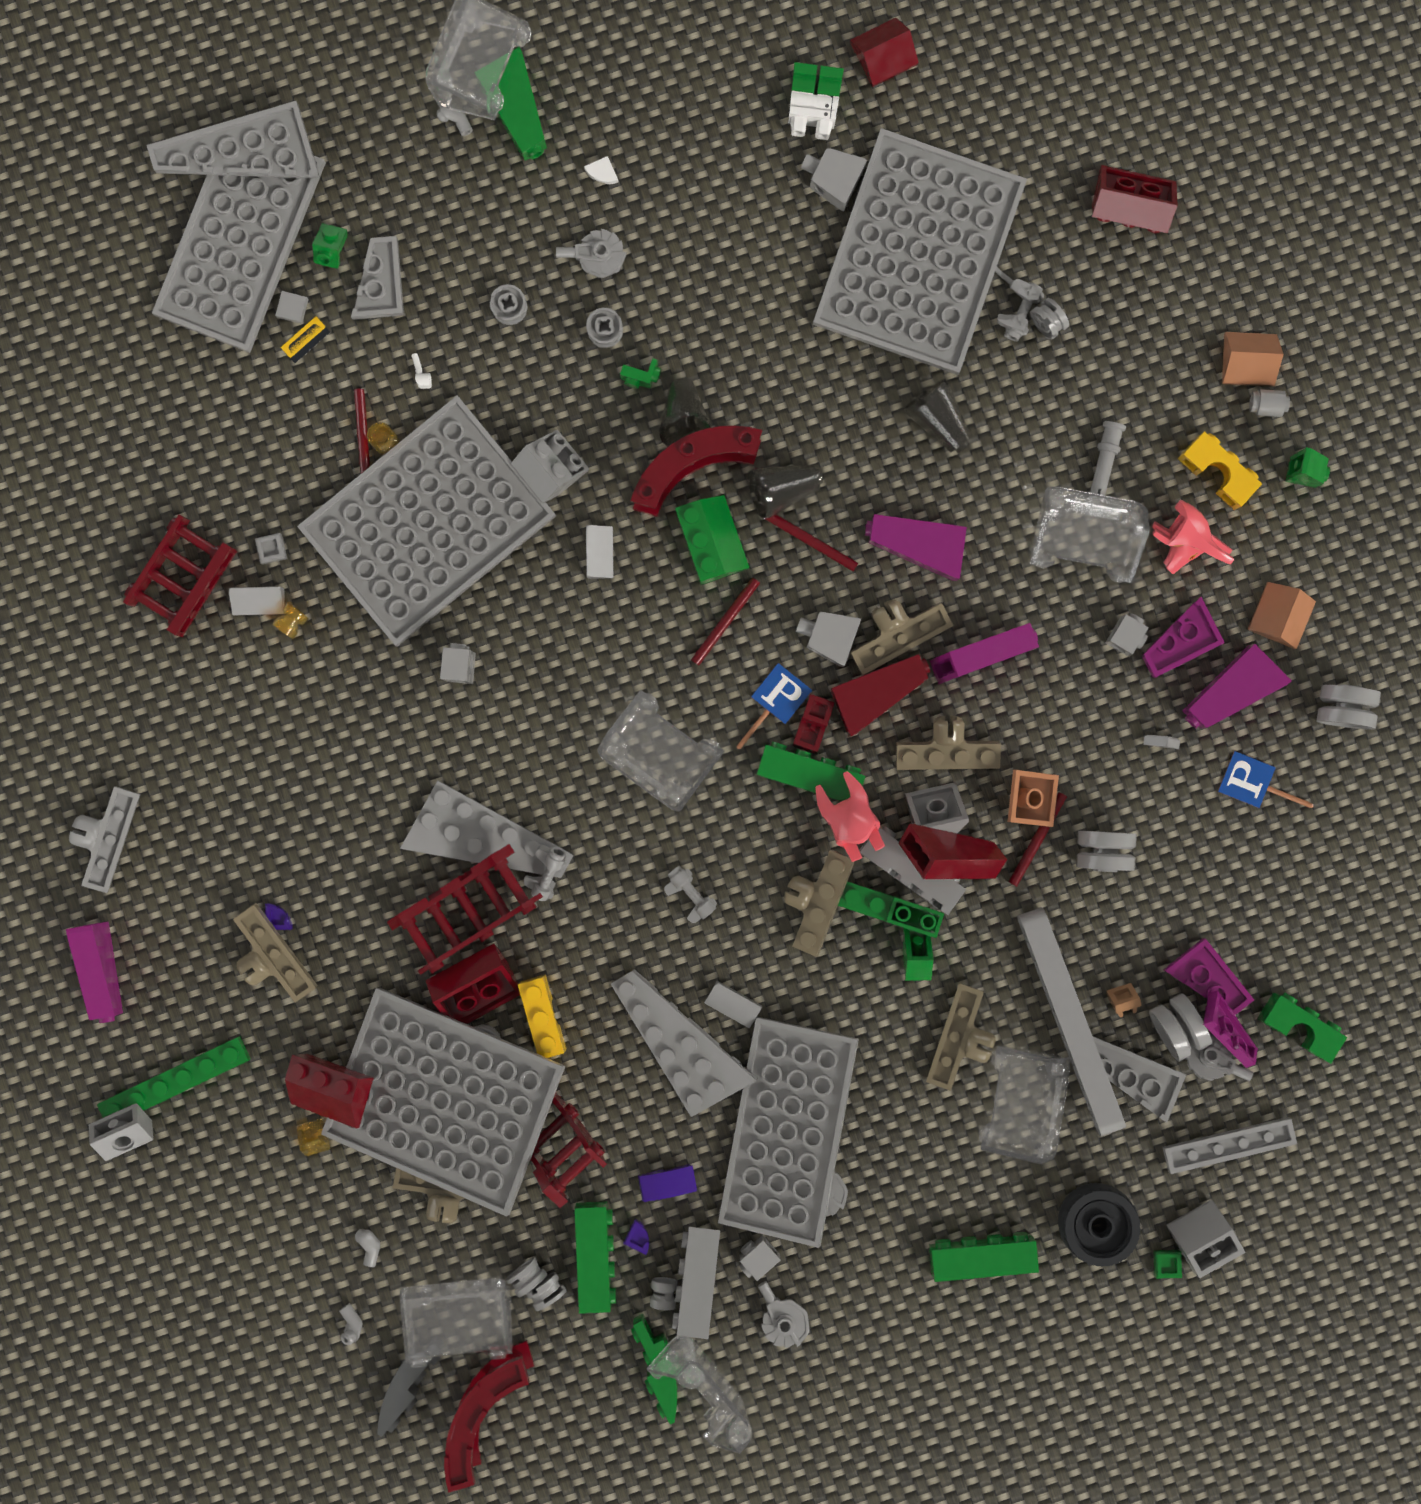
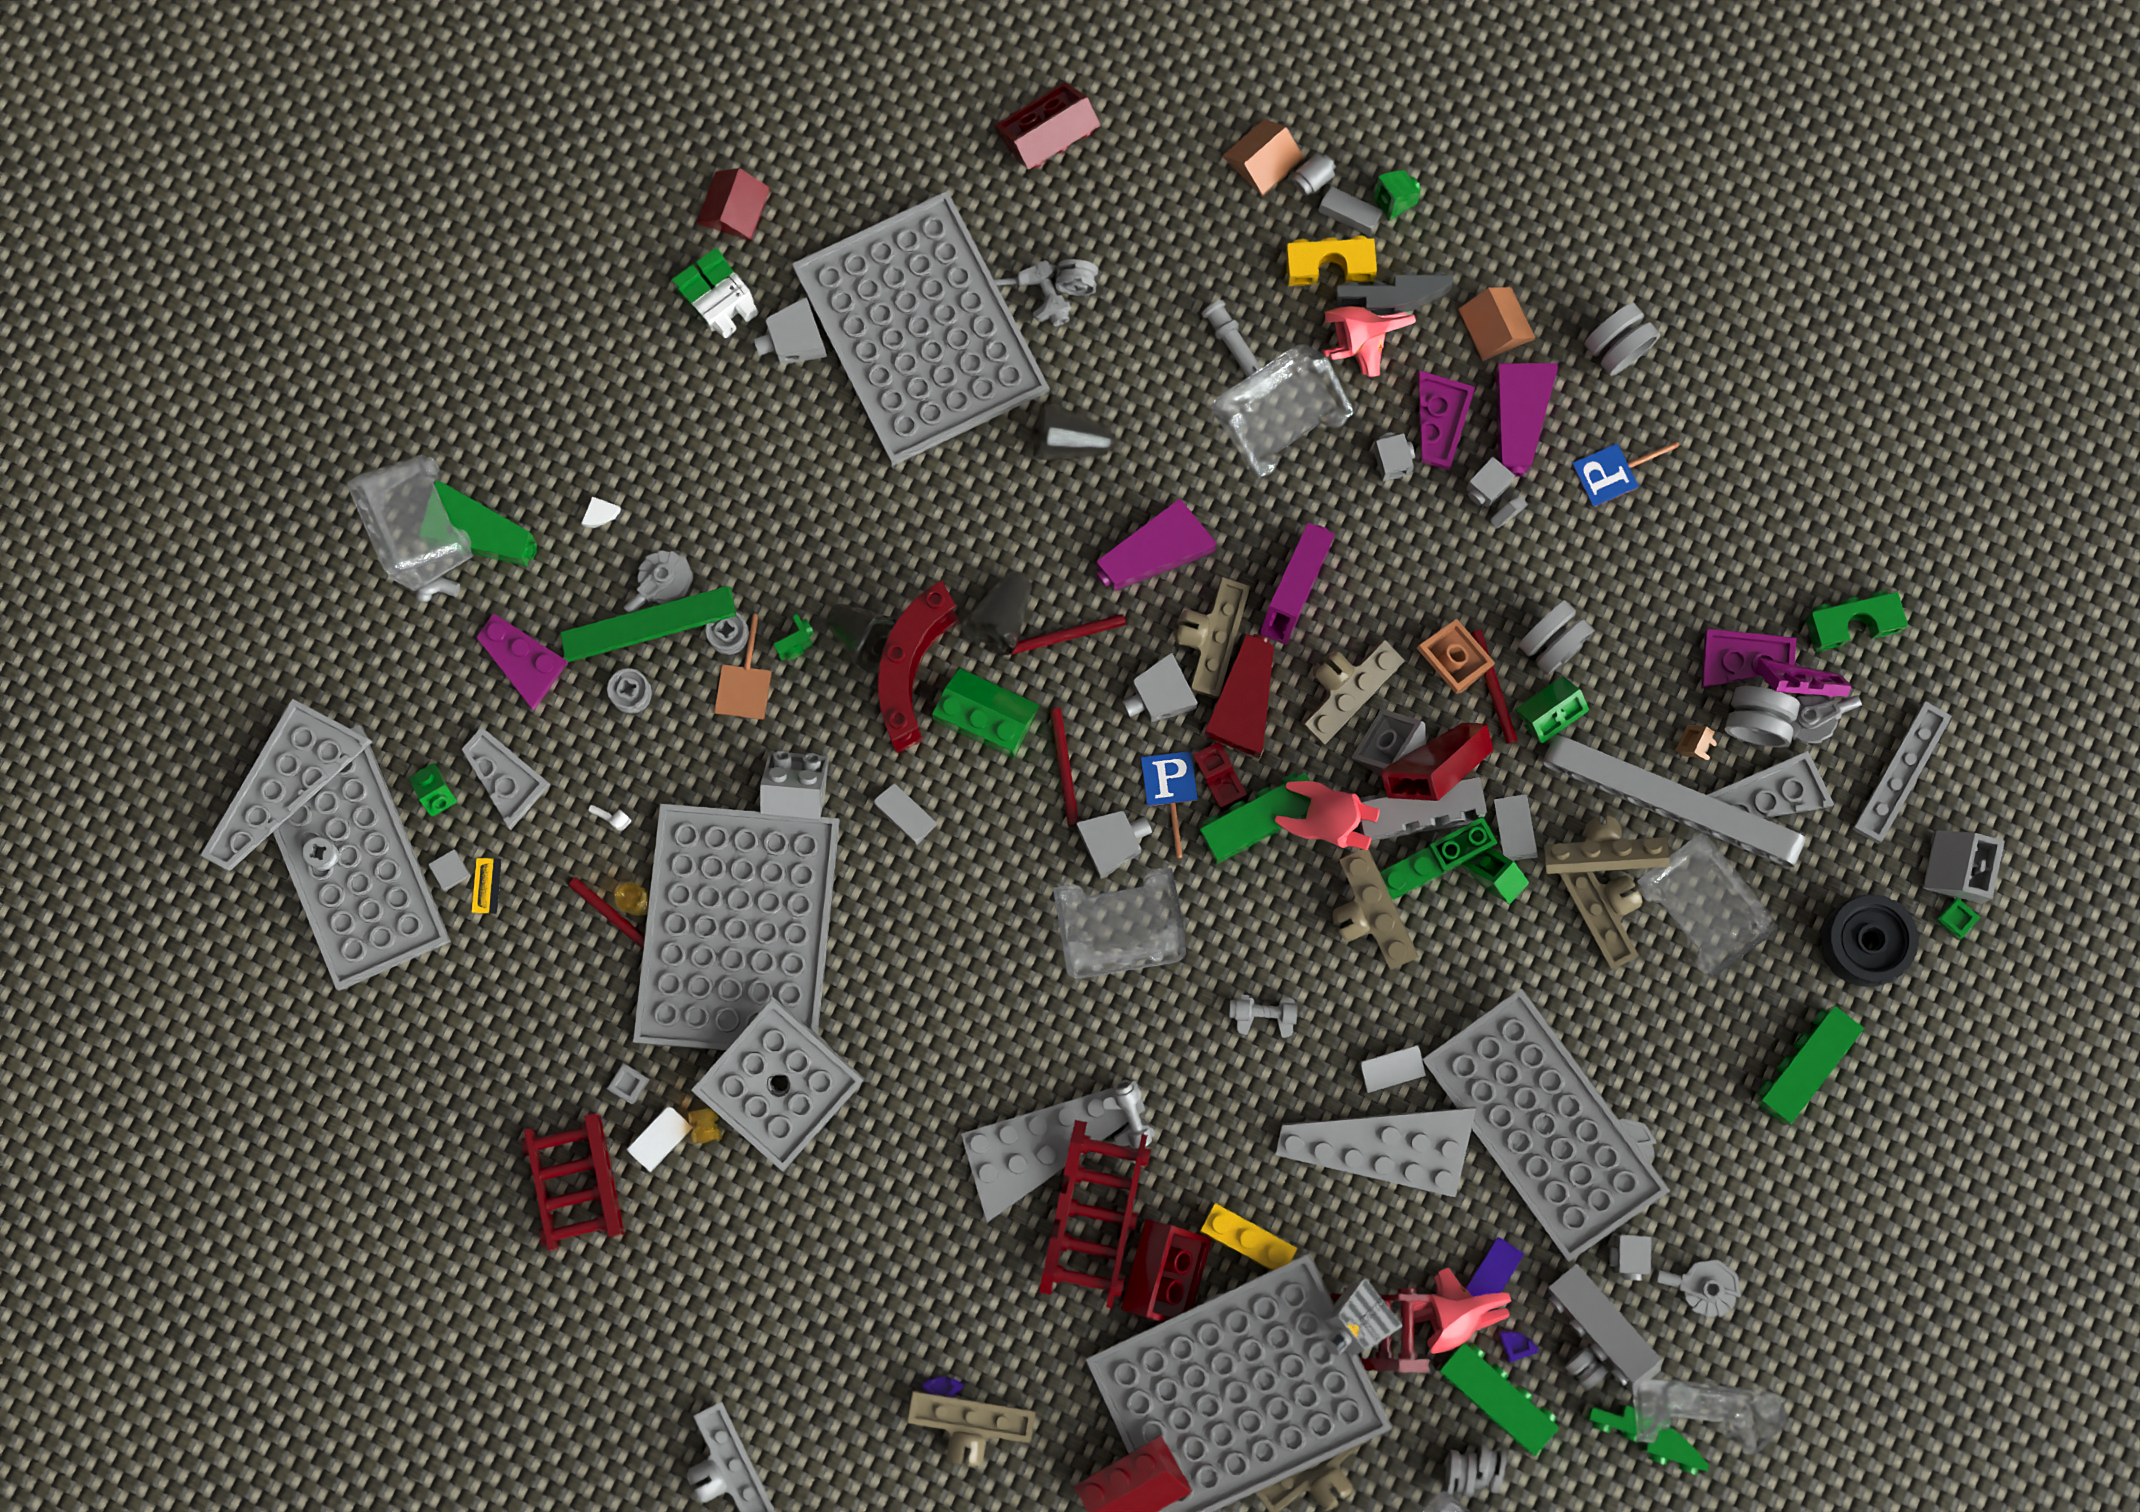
camera: 45 degrees left, 10 degrees down
light grey brick [440,643,476,684] -> none
none -> light grey wheel [303,837,339,870]
none -> magenta wing [477,613,568,711]
none -> green tile [561,586,737,662]
none -> light grey piece [691,998,865,1171]
none -> nougat piece [714,614,772,720]
none -> light grey torso [1077,811,1152,879]
none -> light grey slope [1319,186,1383,236]
none -> light grey torso [1325,1278,1403,1355]
none -> dark grey slope [1335,271,1454,315]
none -> coral piece [1413,1268,1511,1354]
none -> light grey brick [1466,457,1515,509]
none -> light grey hinge [1494,794,1538,861]
none -> green hinge [1515,676,1590,744]
none -> dark tan plate [1544,815,1670,874]

